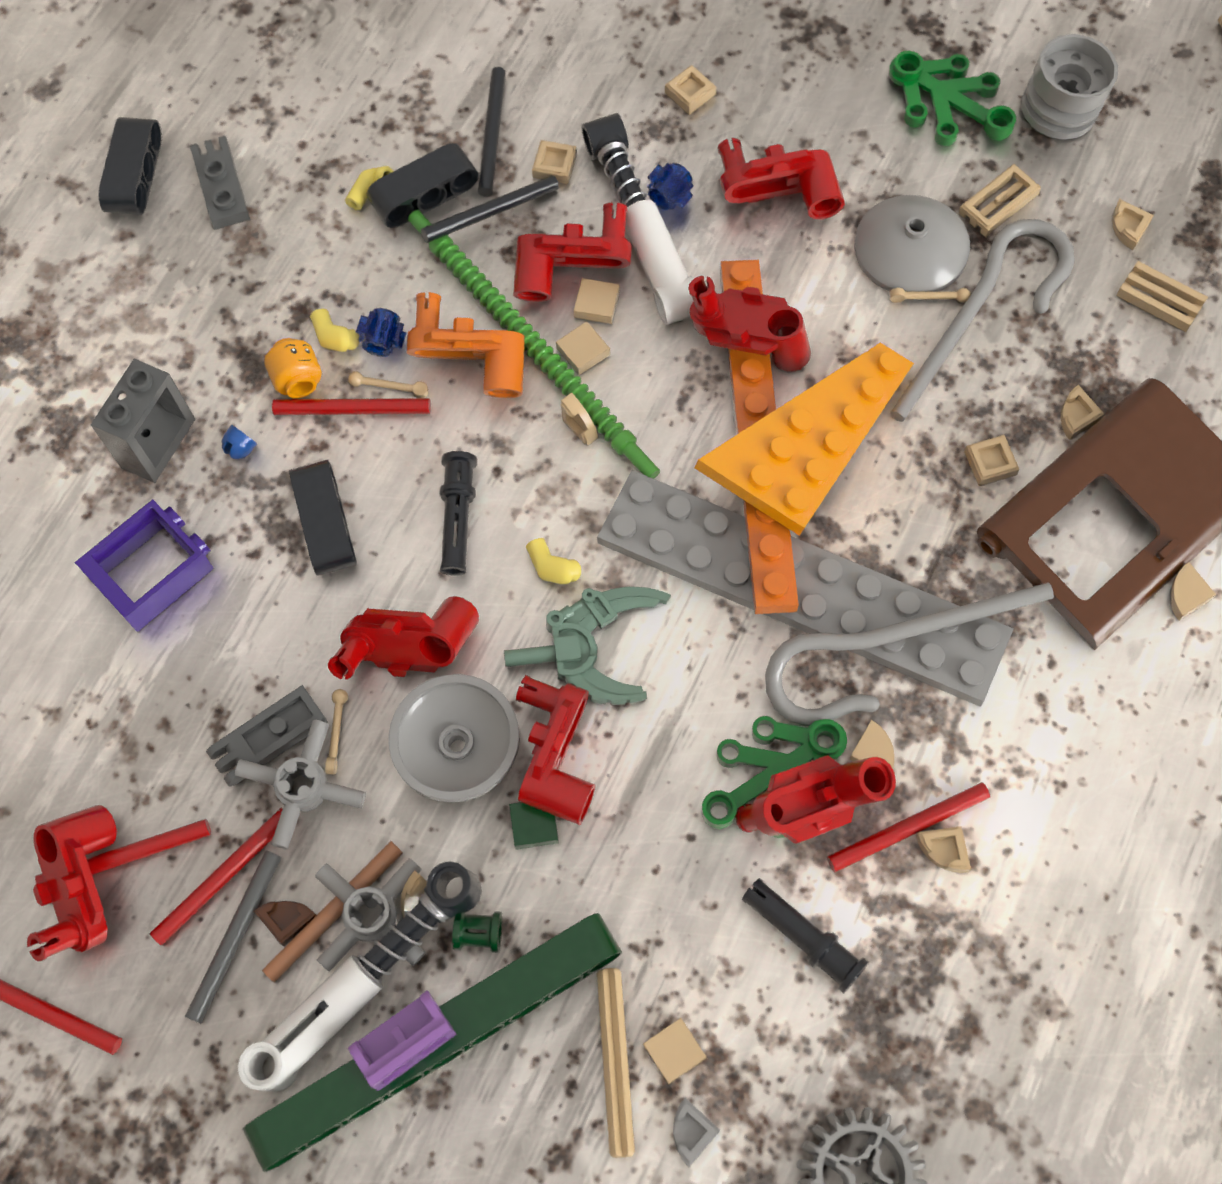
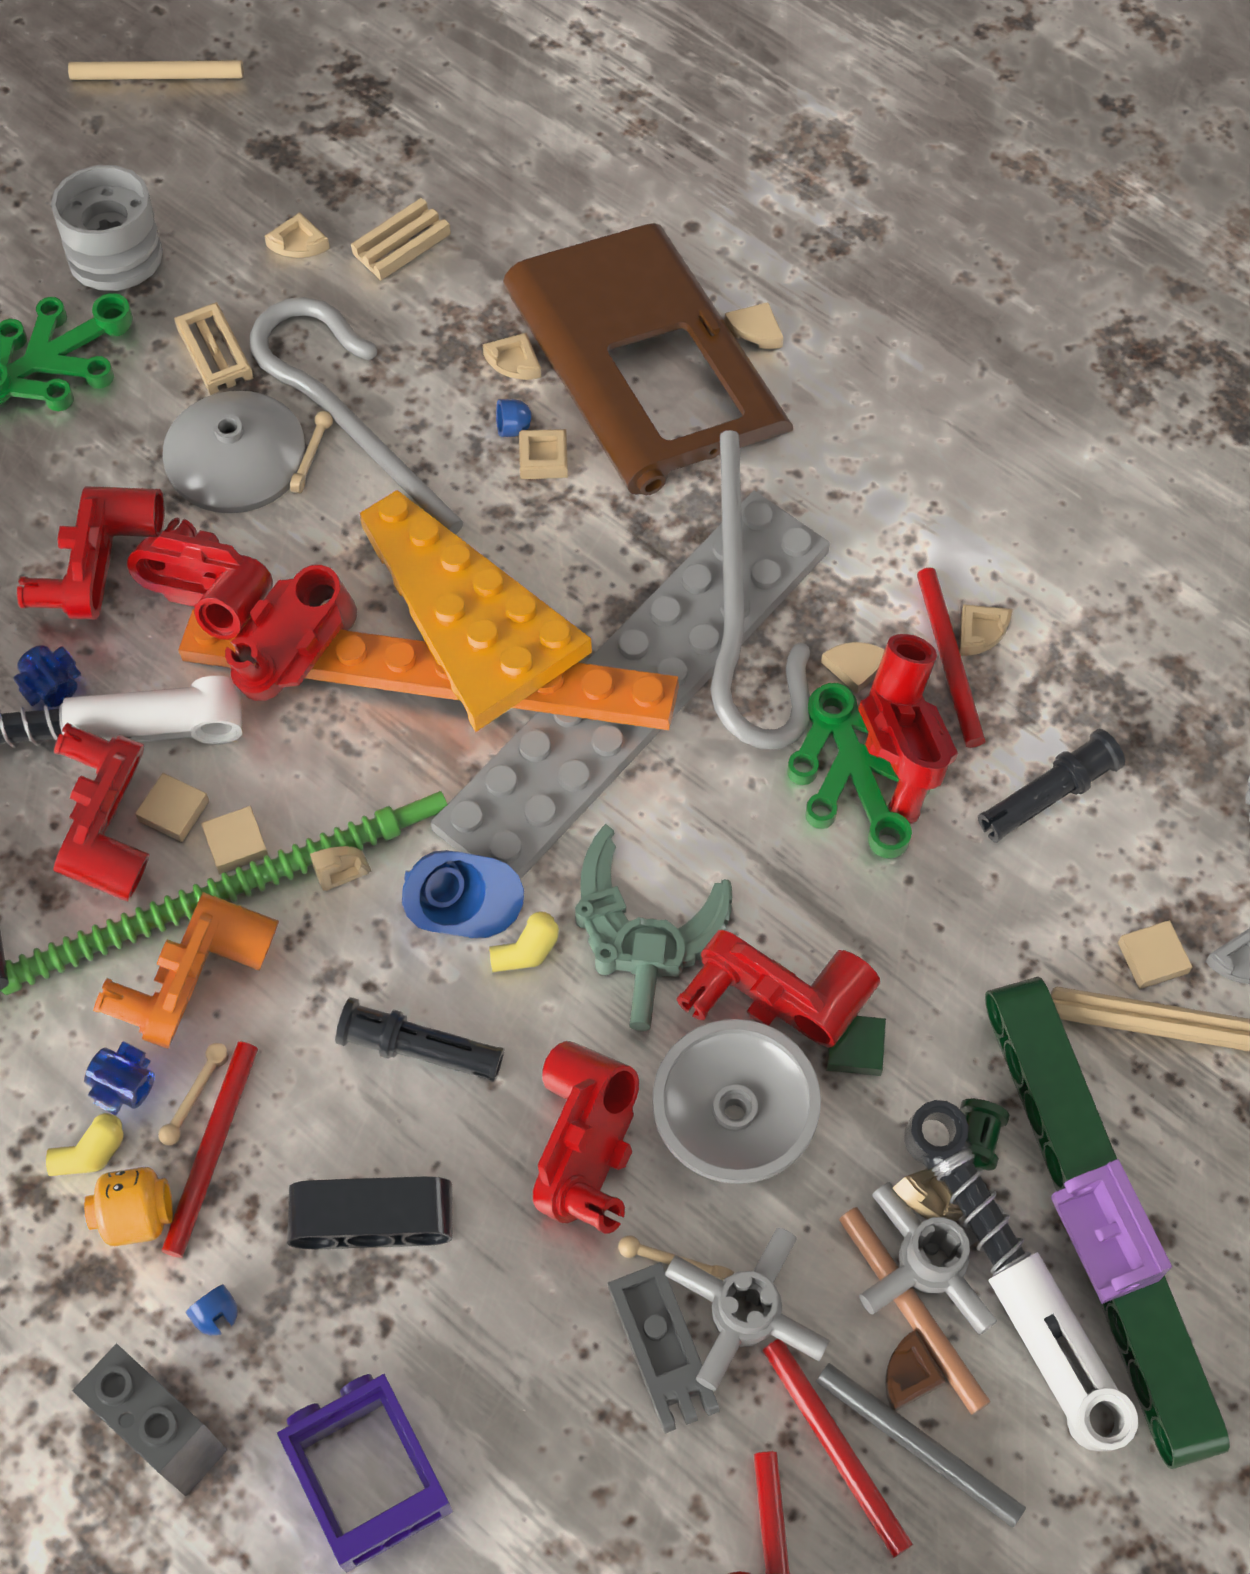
camera: 80 degrees left, 5 degrees down
none -> red piece [127,518,273,640]
none -> blue piece [402,850,524,938]
none -> blue hinge [496,399,532,437]

